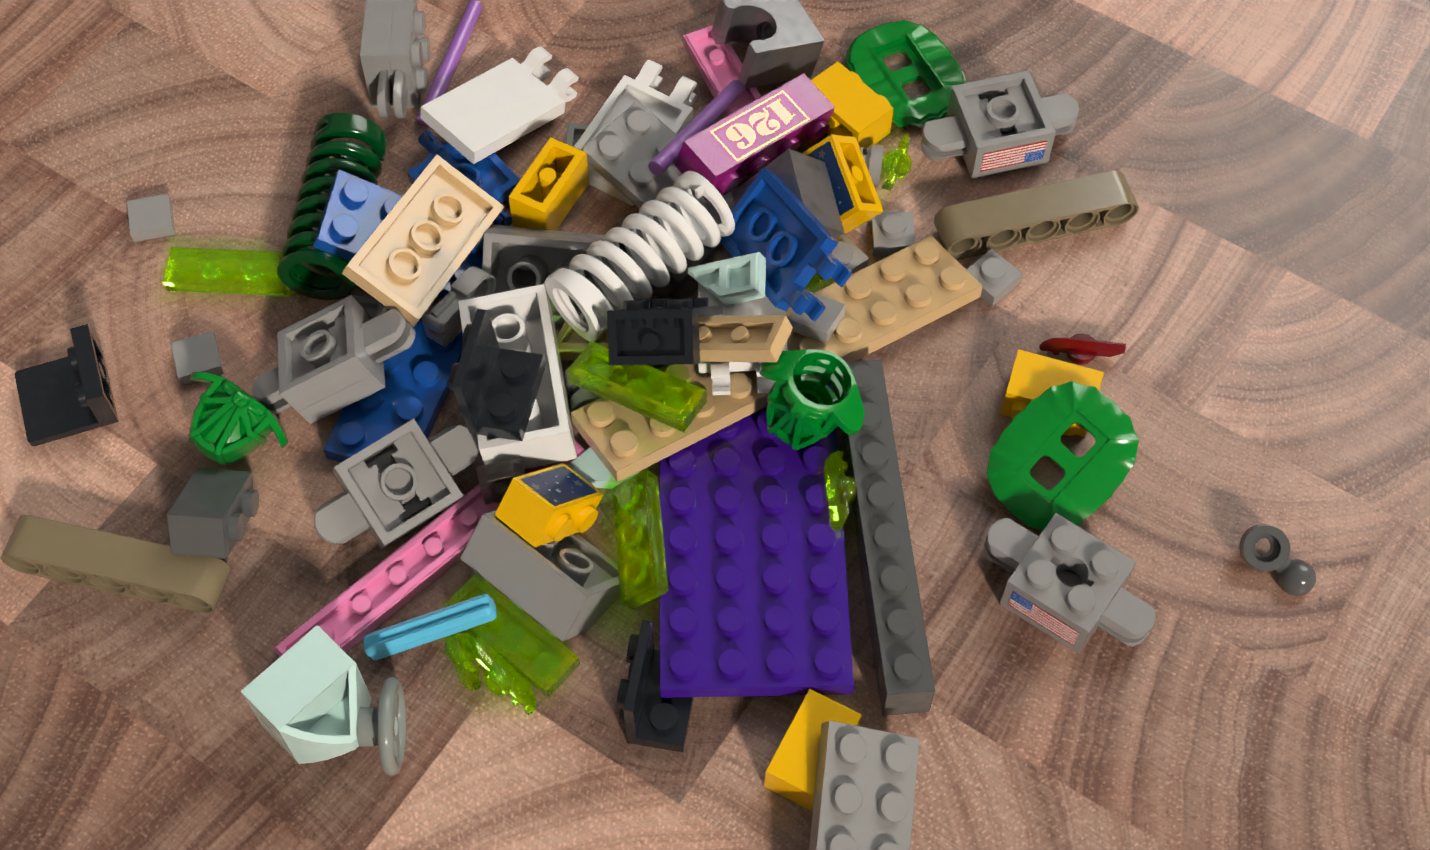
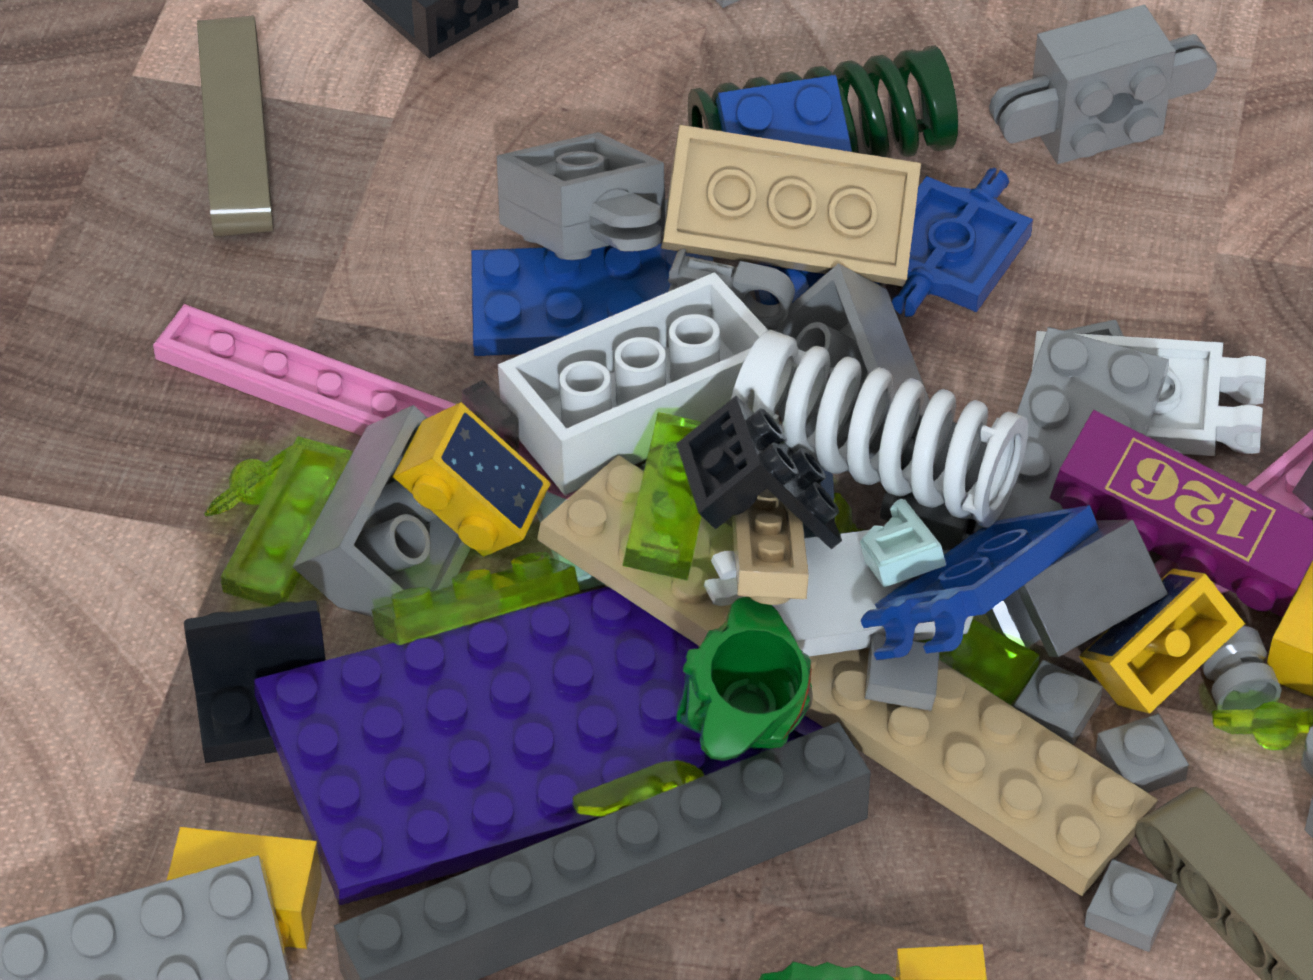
camera: 70 degrees right, 10 degrees down
clear neon green plate [163,247,293,296] -> none
dark grey brick [167,467,259,559] -> none
light grey tile [171,332,225,385] -> none
green piece [188,372,288,466] -> none
light aqua piece [241,625,406,776] -> none
light grey brick [314,419,479,549] -> none
medium azure axle [363,594,497,660] -> none
medium lavender bar [416,0,483,127] -> none
white tile [421,47,579,164] -> none
black bracket [449,309,546,441] -> none
clear neon green piece [471,636,536,715] -> none
yellow brick [508,137,590,231] -> none
medium lavender bar [648,80,745,176] -> none

